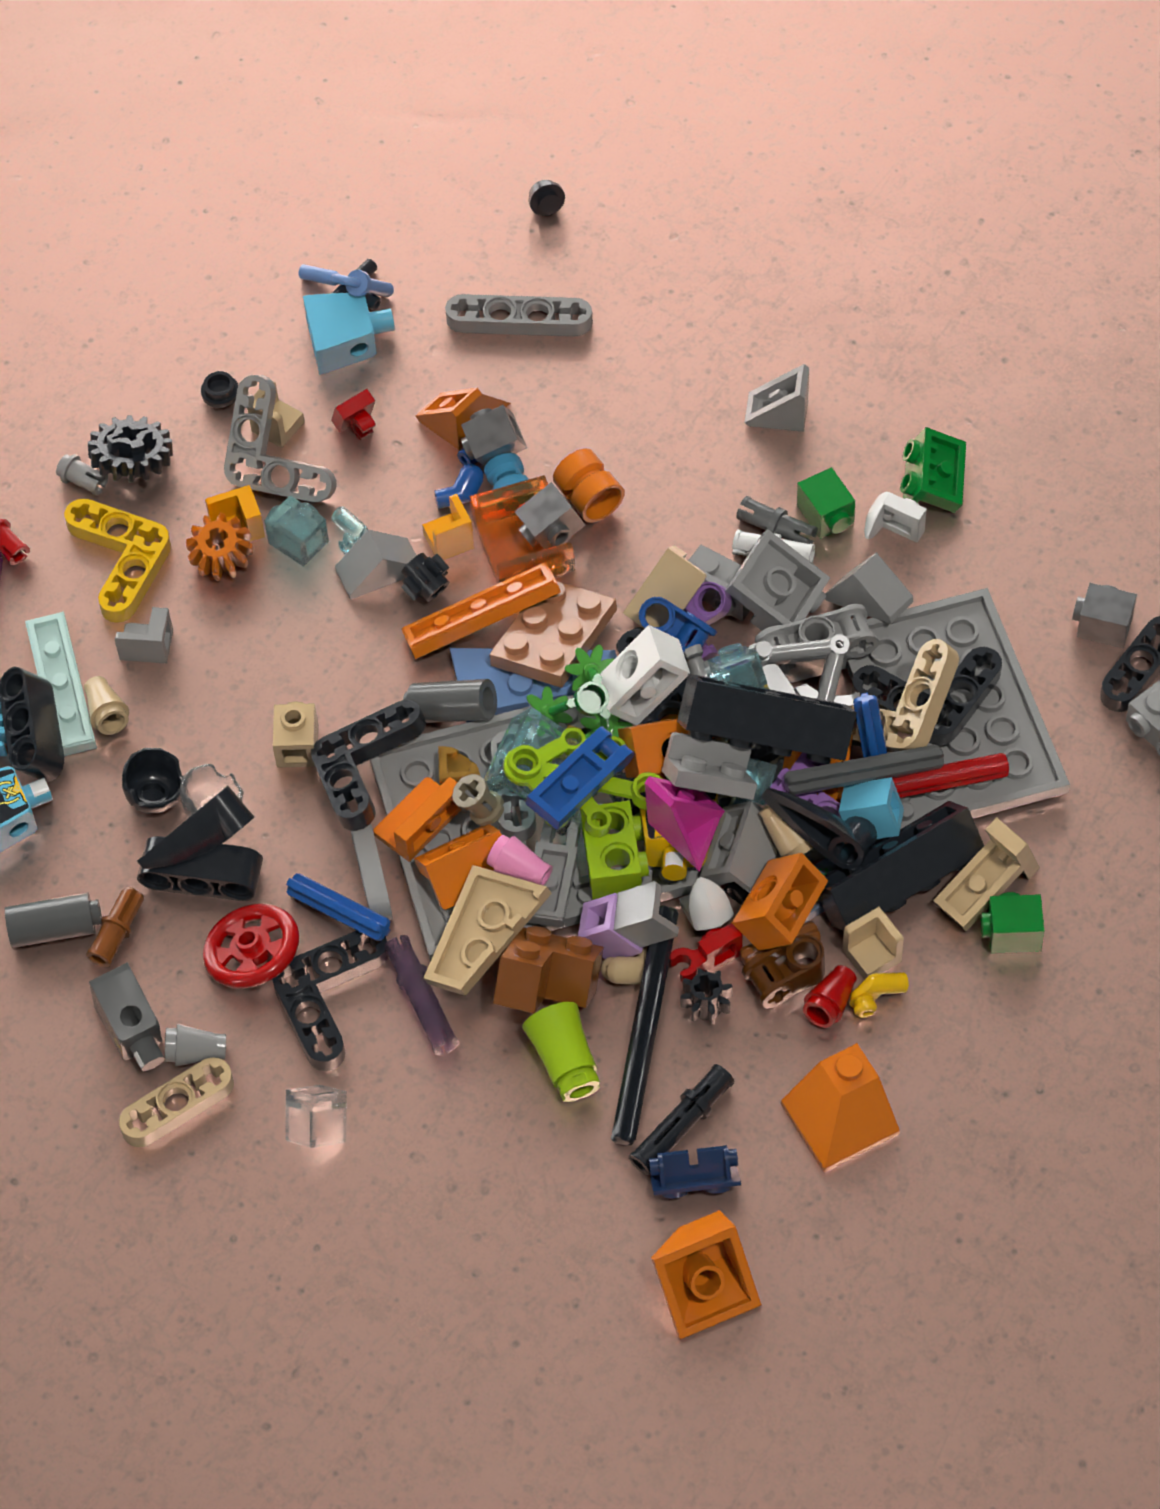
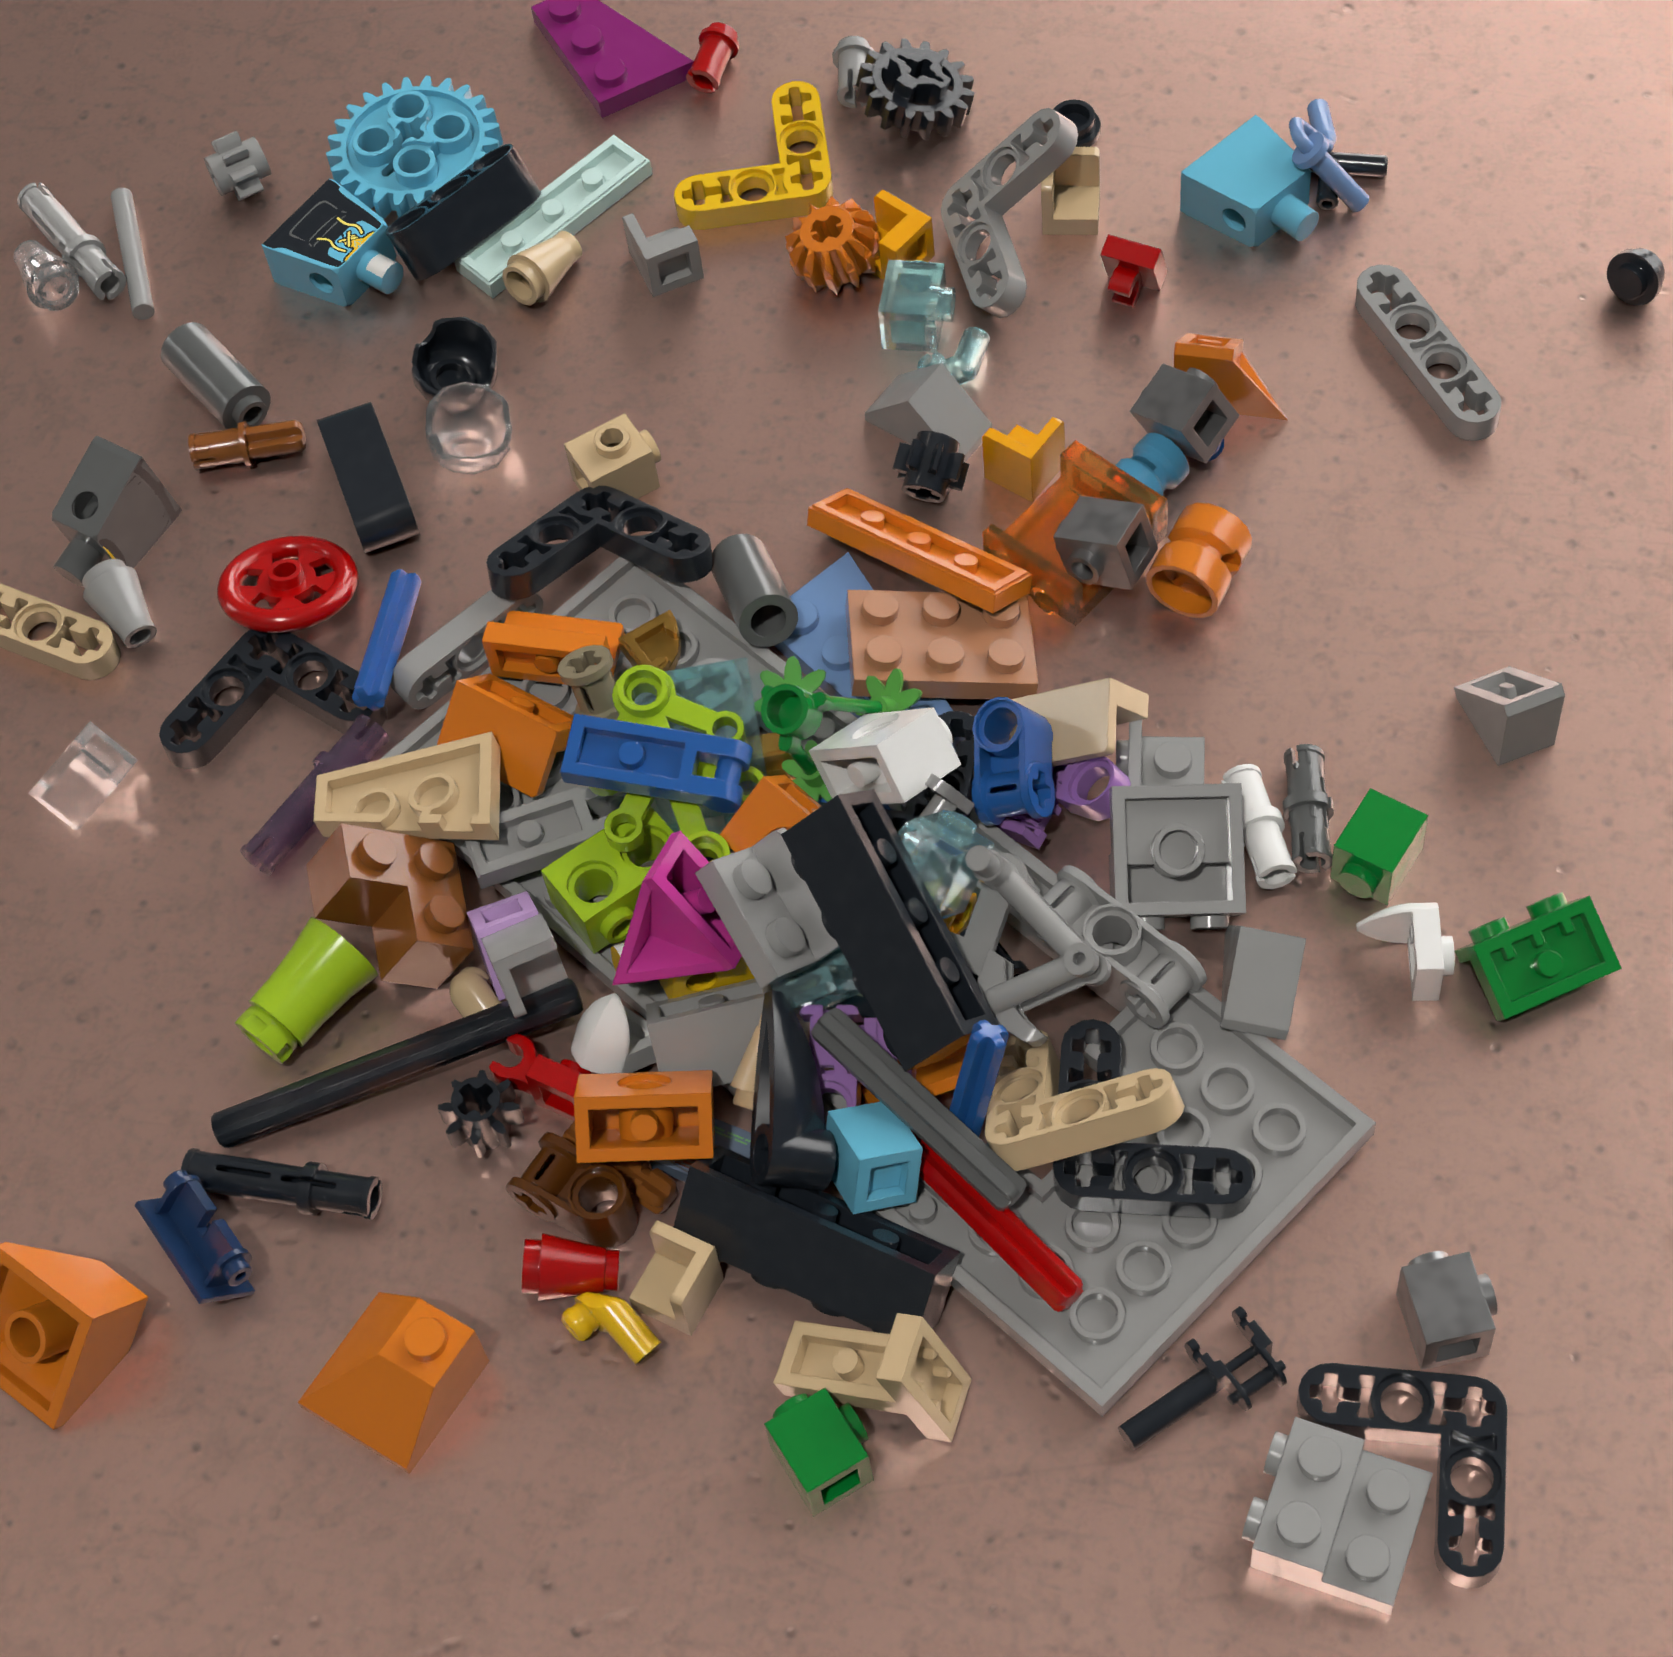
camera: 65 degrees right, 0 degrees up
black piece [136,785,255,869] -> none
blue arm [434,464,483,509] -> none
bright pink cone [487,835,553,886] -> none
none -> black piece [1118,1306,1287,1450]

